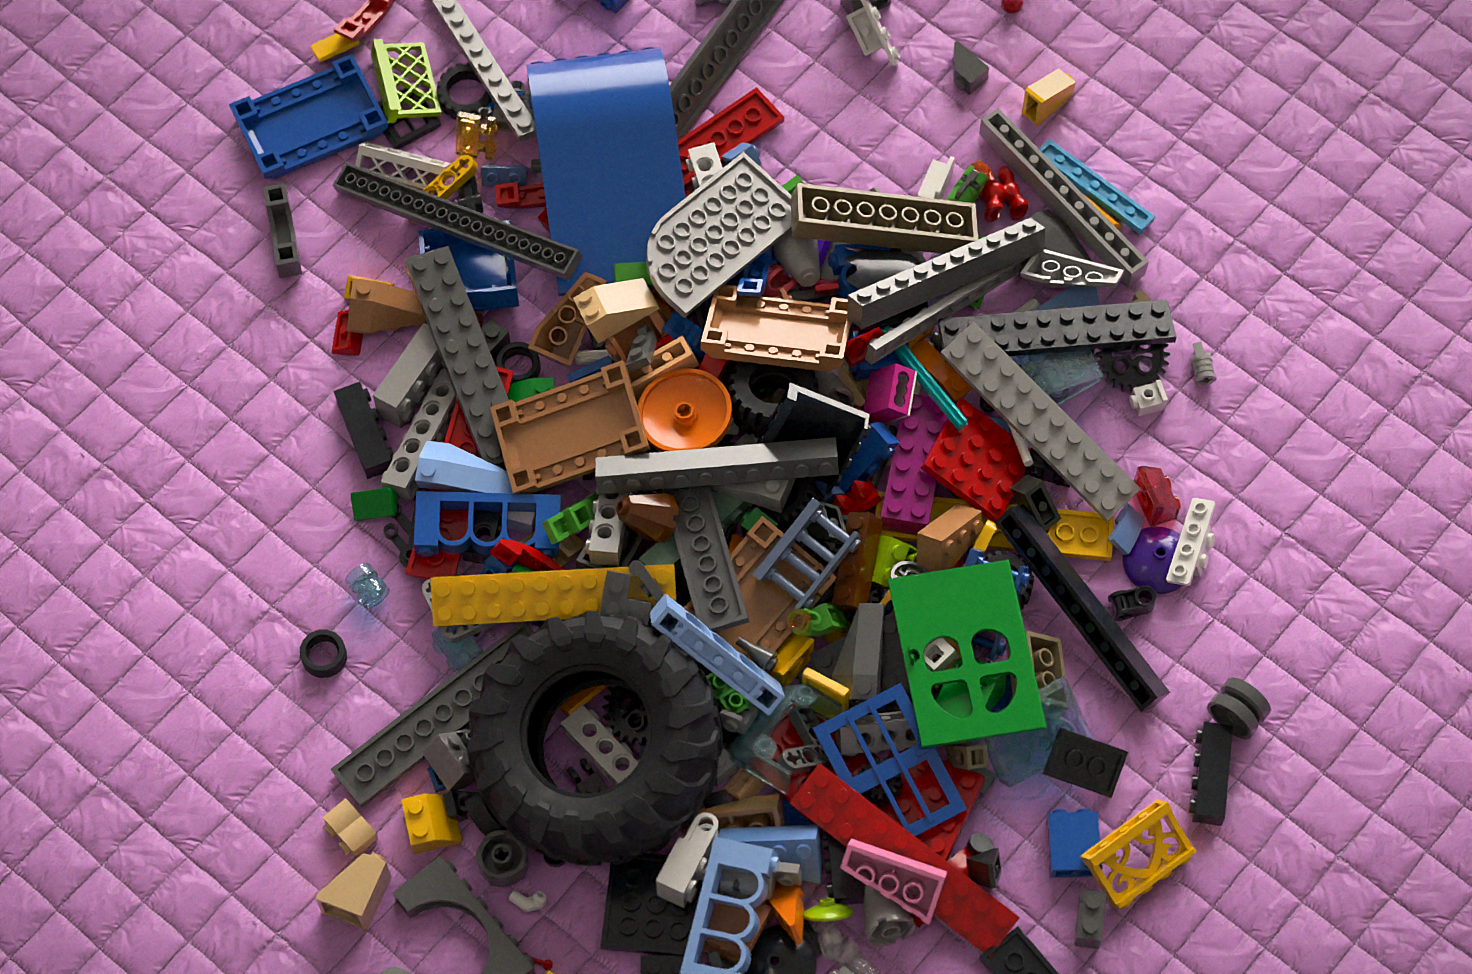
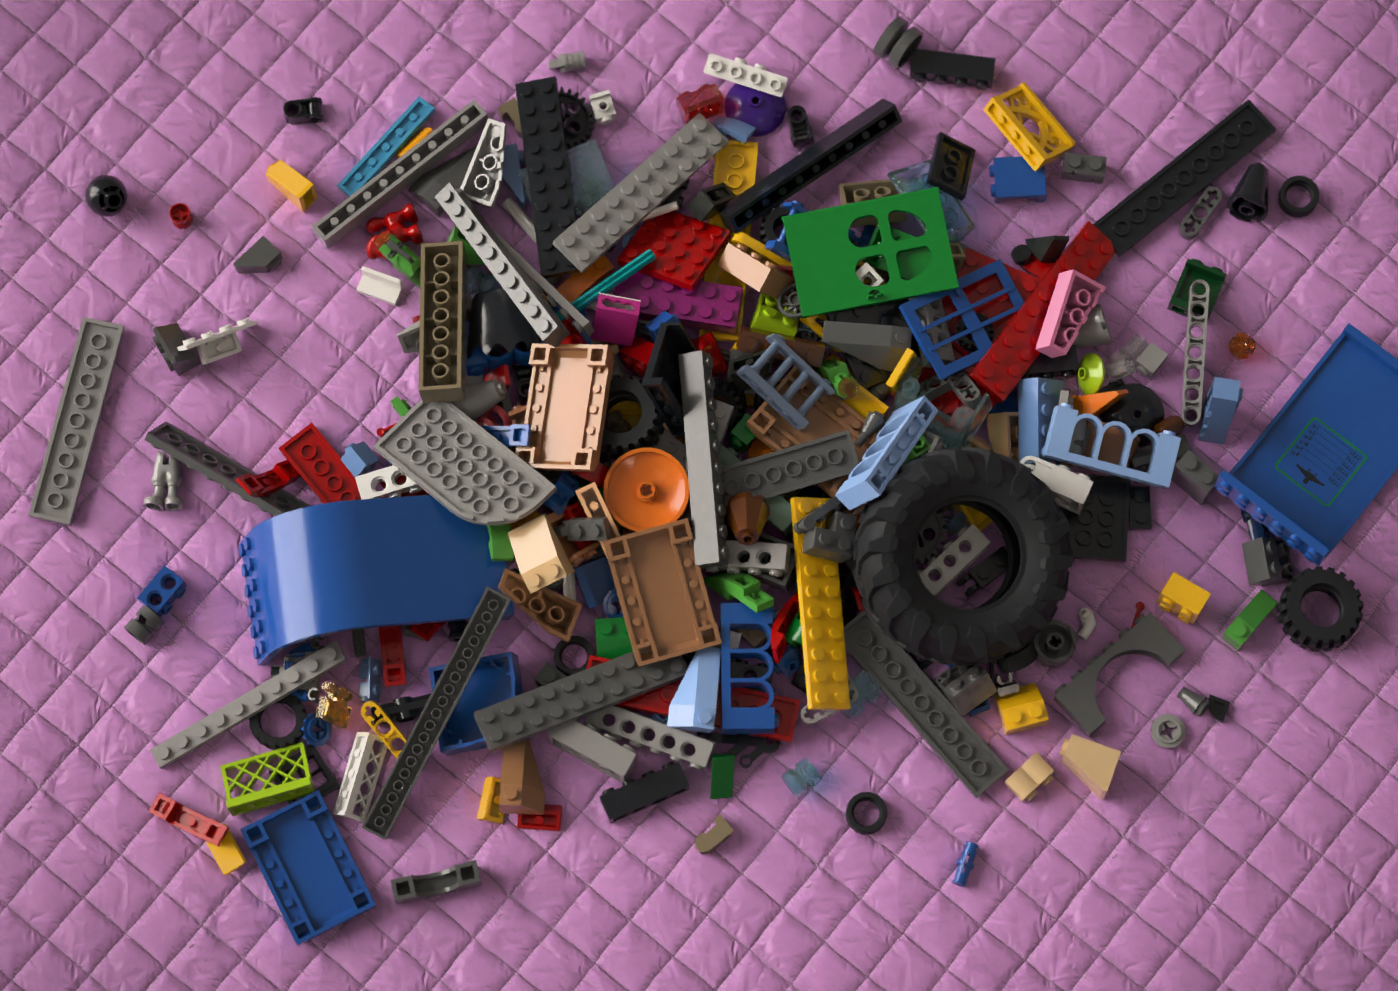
camera: 90 degrees left, 10 degrees up
none -> red slope [236,460,301,498]
none -> black piece [283,97,324,125]
none -> blue gear [301,712,332,747]
none -> dark tan leg [695,814,734,855]
none -> blue pin [952,841,979,887]

